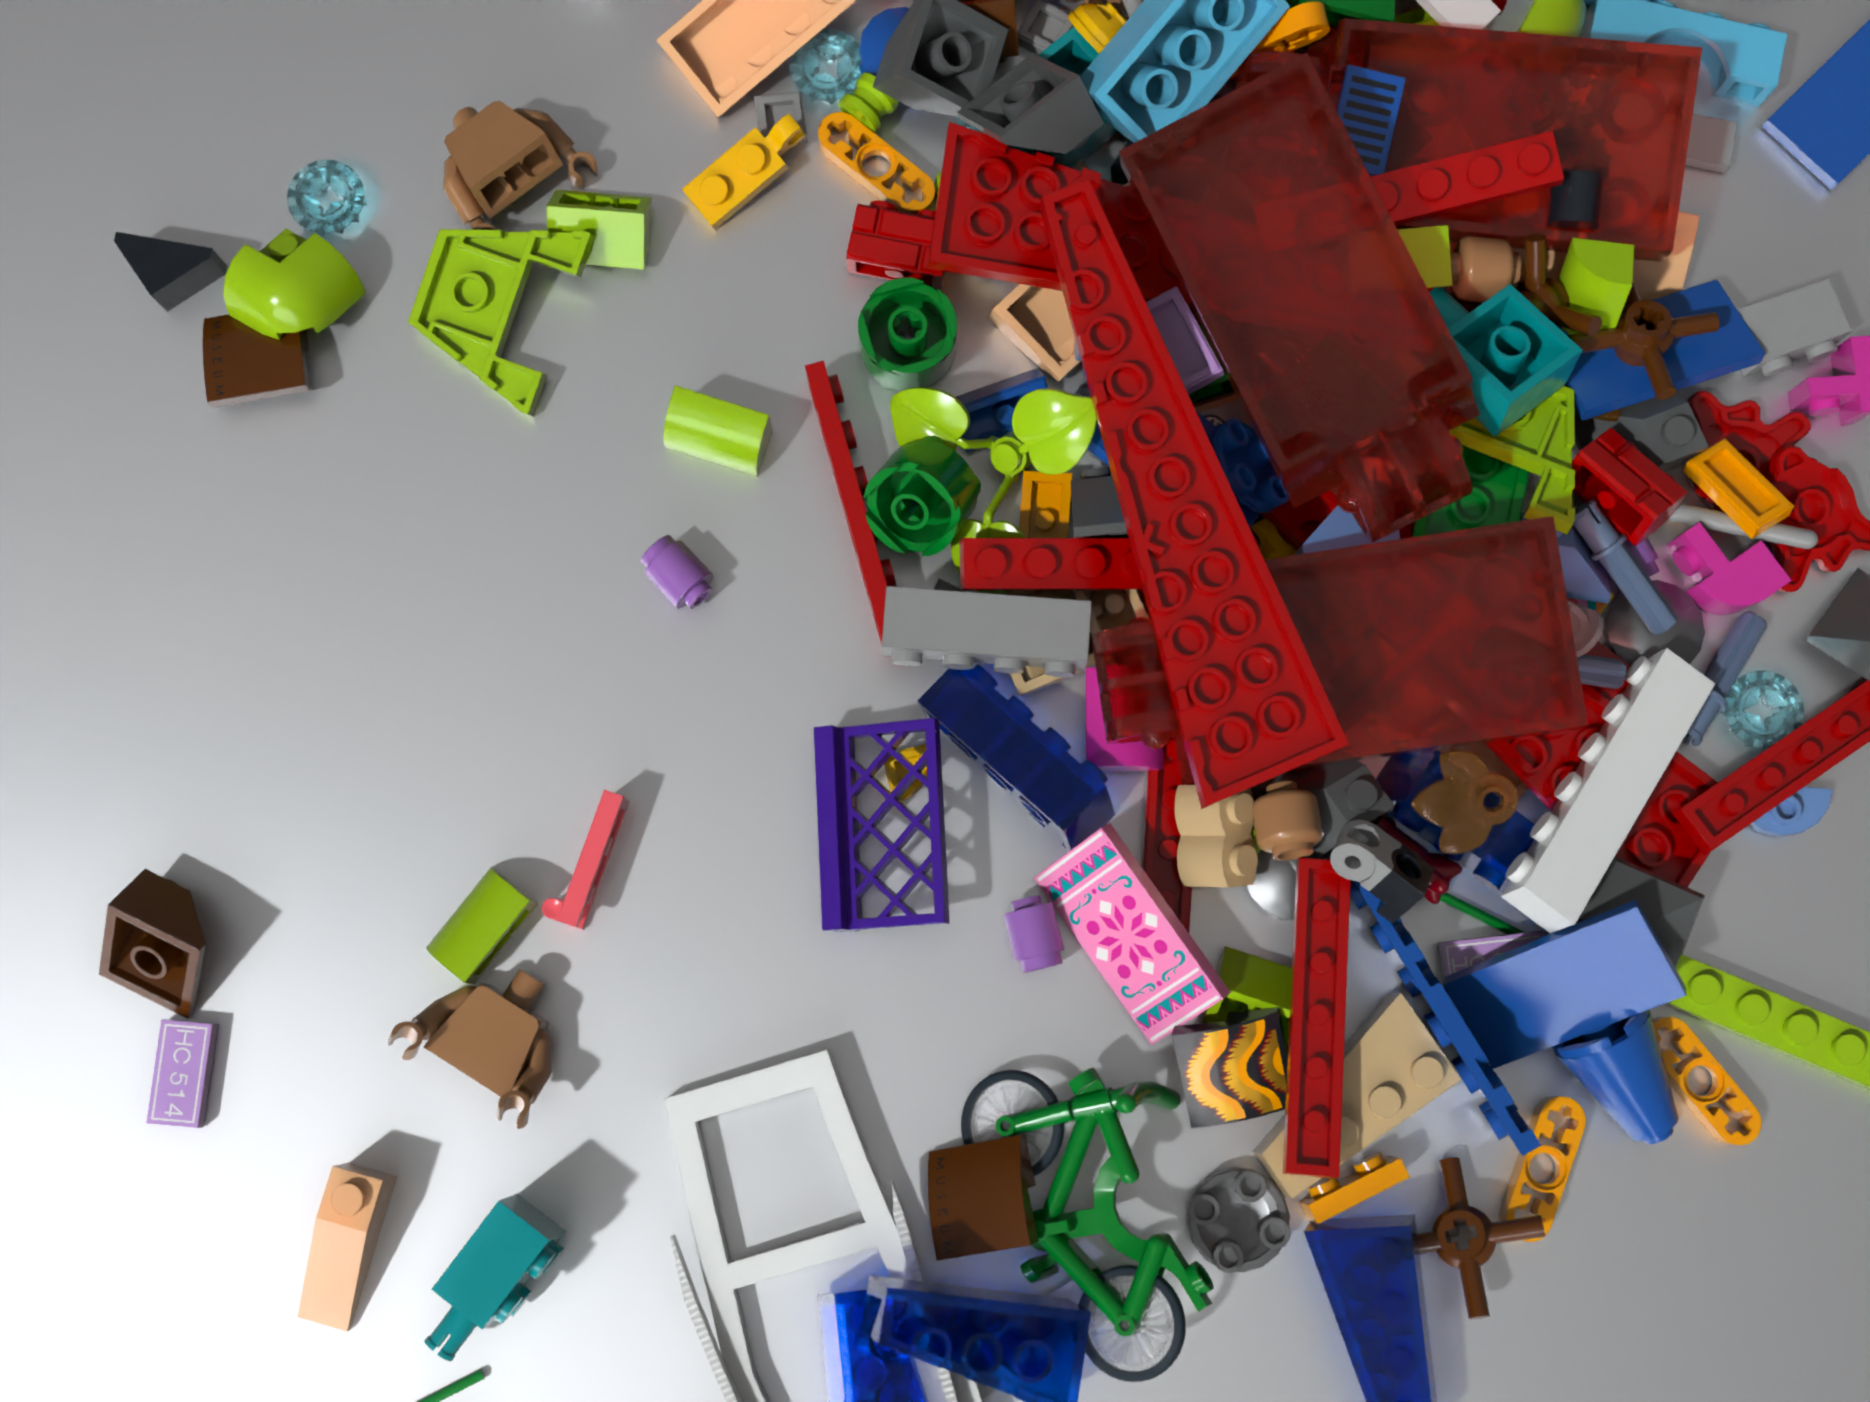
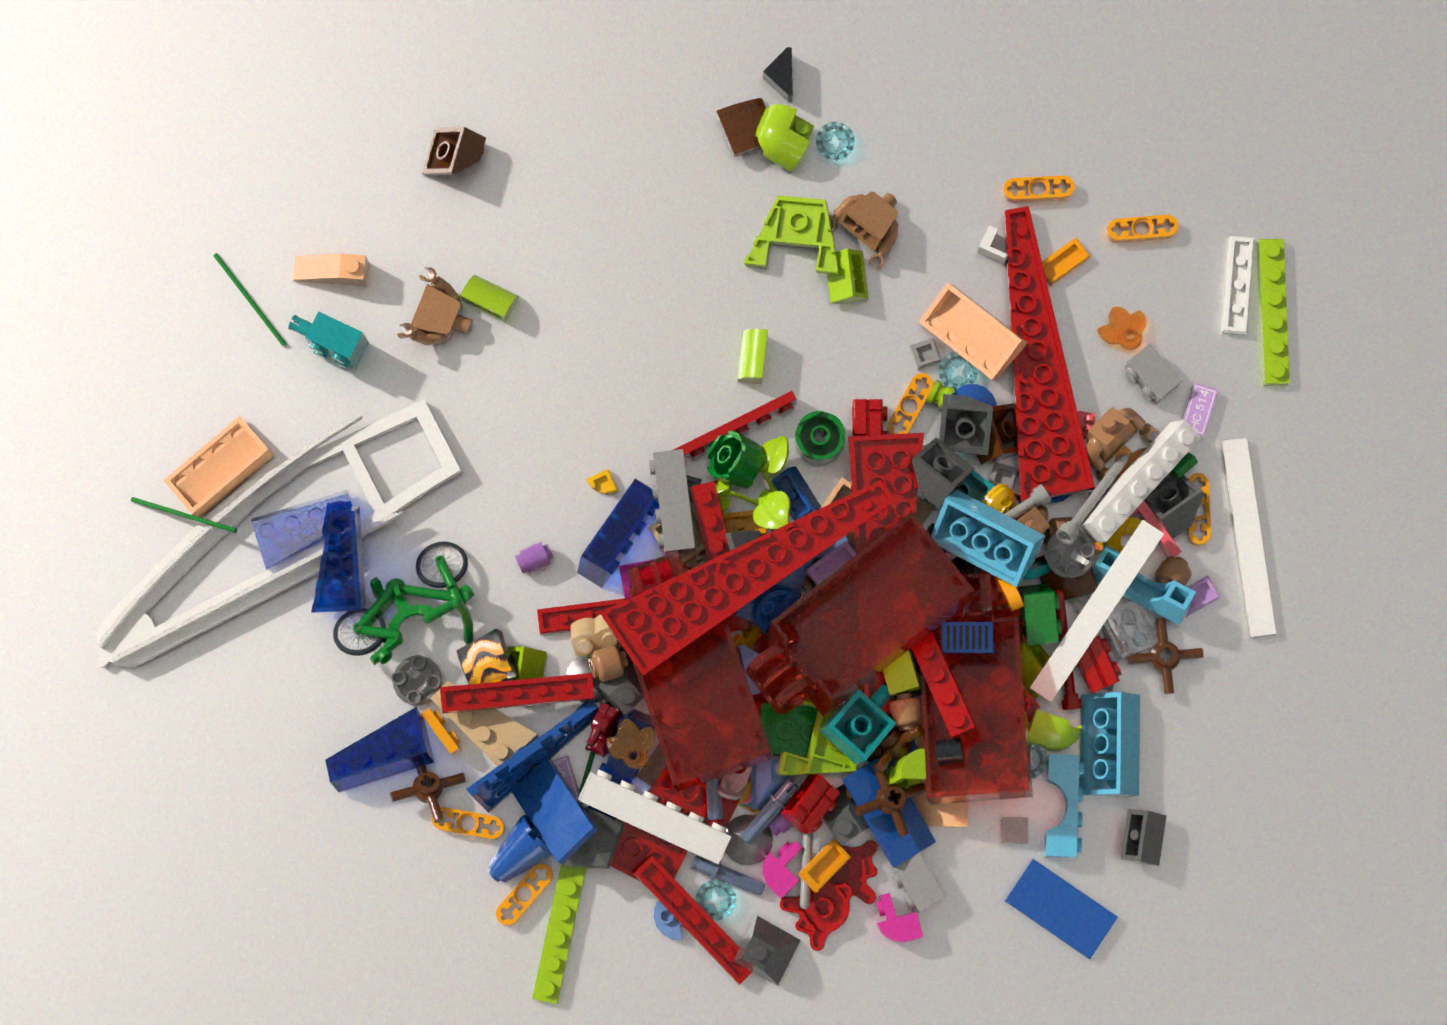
camera: 85 degrees right, 0 degrees up
lavender tile [146,1019,218,1128] -> none
coral hinge [542,790,630,930] -> none
medium lavender brick [641,535,714,609] -> none
yellow plate [682,113,806,230] -> none
dark purple fence [814,718,950,932] -> none
reddish brown slope [928,1133,1039,1261] -> none
bright pink tile [1034,822,1231,1045] -> none
leg [1330,820,1434,924] -> none

